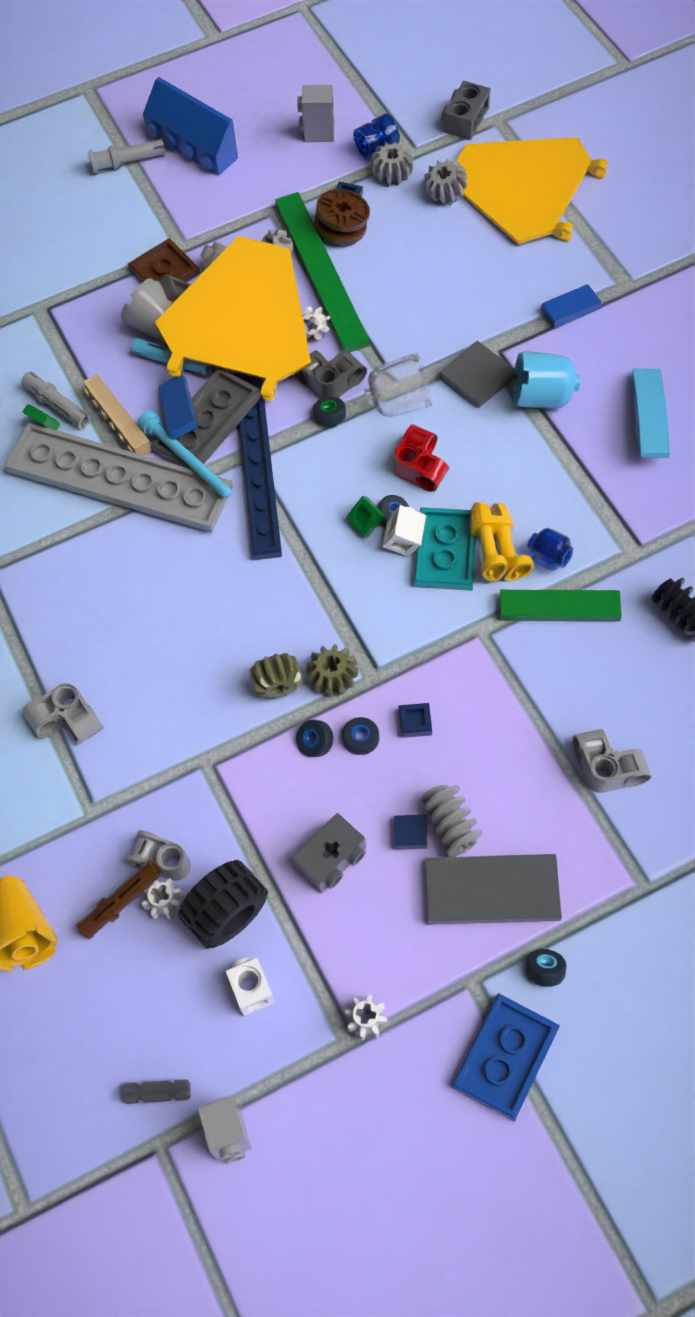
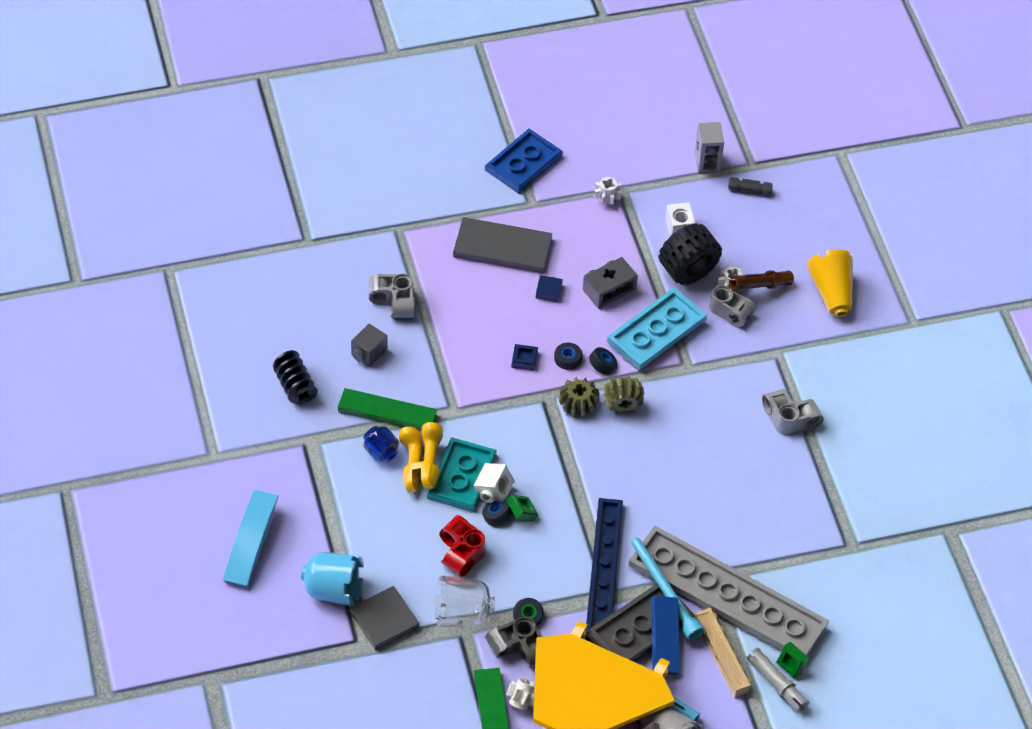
camera: 175 degrees left, 10 degrees down
light grey piece [420,785,483,857] -> none
black wheel [525,949,567,987] -> none
blue tile [541,284,602,328] -> none
none -> dark grey brick [351,323,388,367]
none -> medium azure plate [607,287,707,370]

